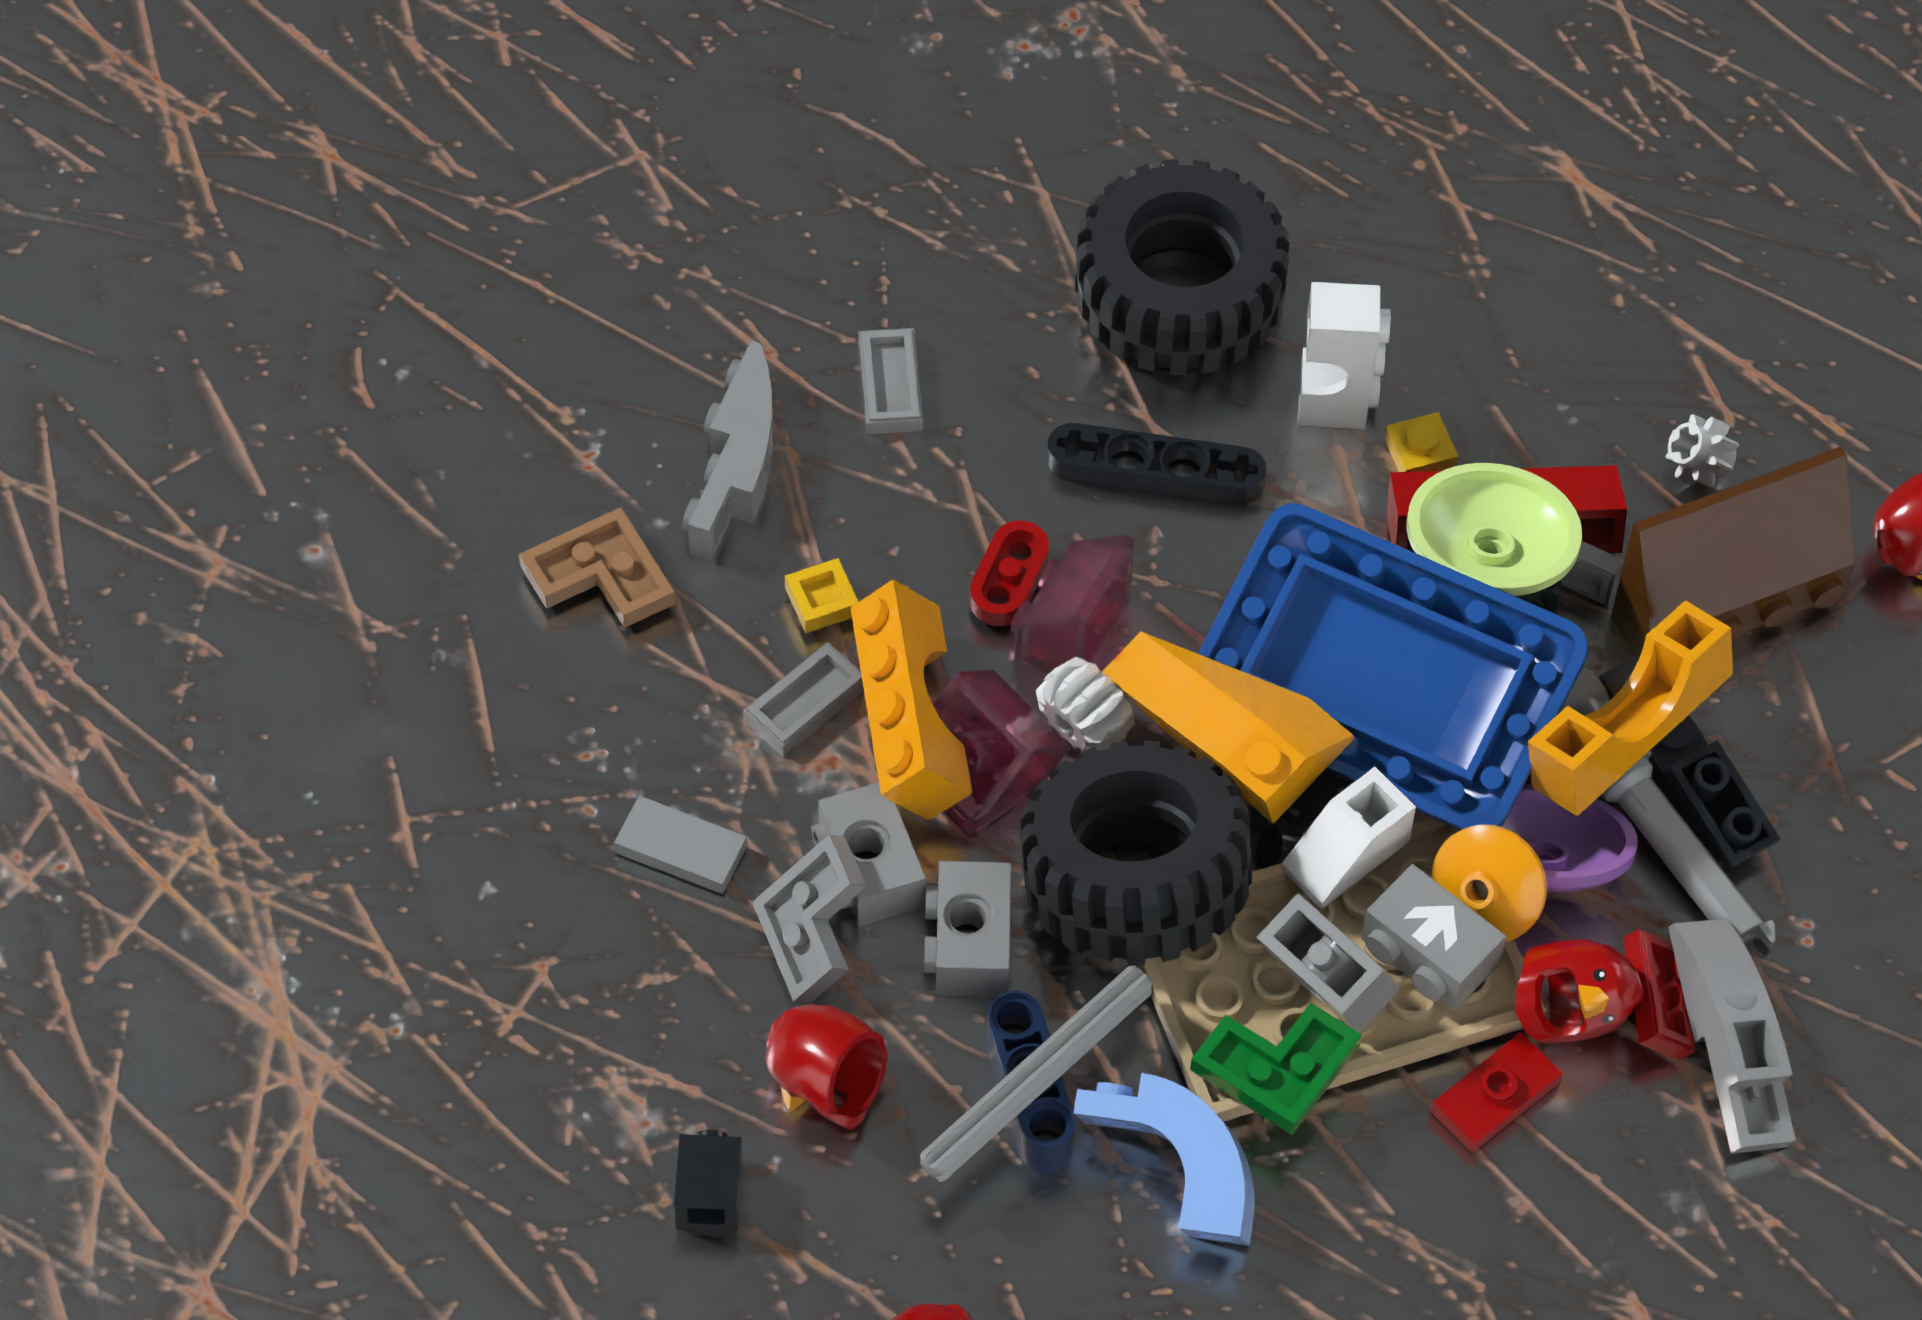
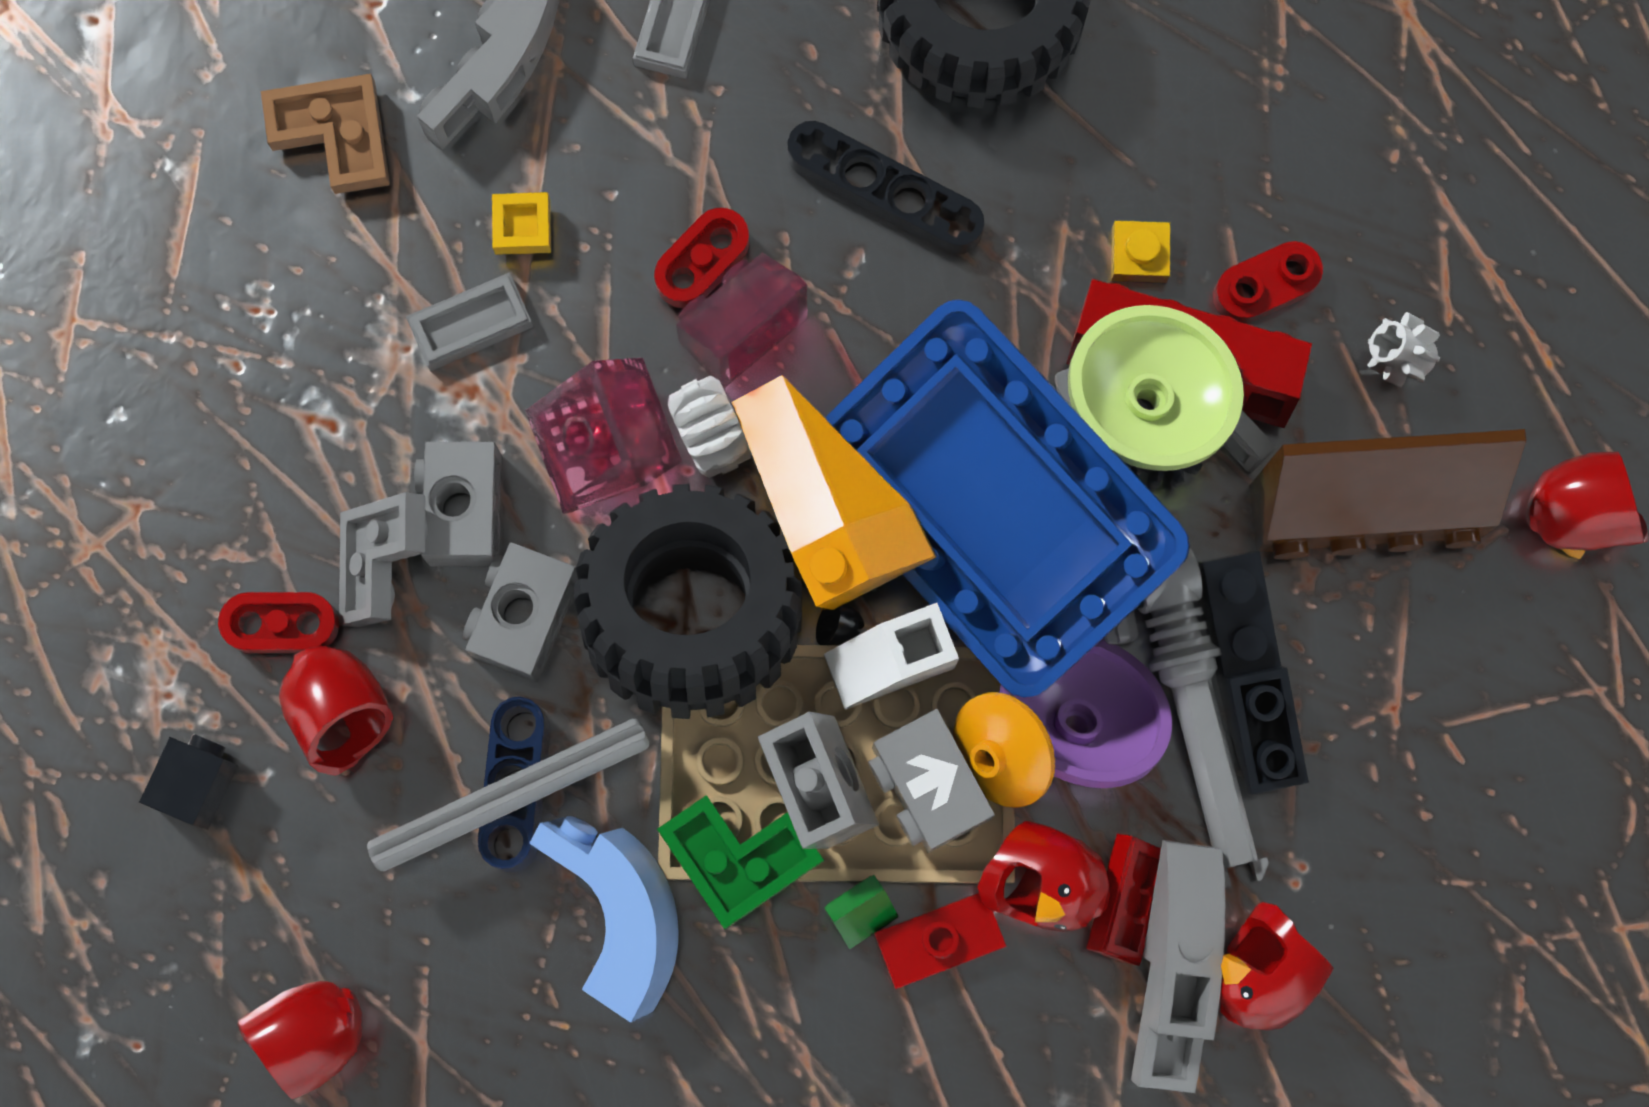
camera: 20 degrees right, 20 degrees up
light grey tile [614,795,747,894] -> none
light orange arch [850,579,972,821] -> none
white arch [1298,282,1391,429] -> none
light orange arch [1528,600,1733,816] -> none
none -> red plate [218,592,339,653]
none -> green tile [824,875,899,949]
none -> red plate [1213,241,1323,324]
none -> red piece [1219,902,1334,1030]

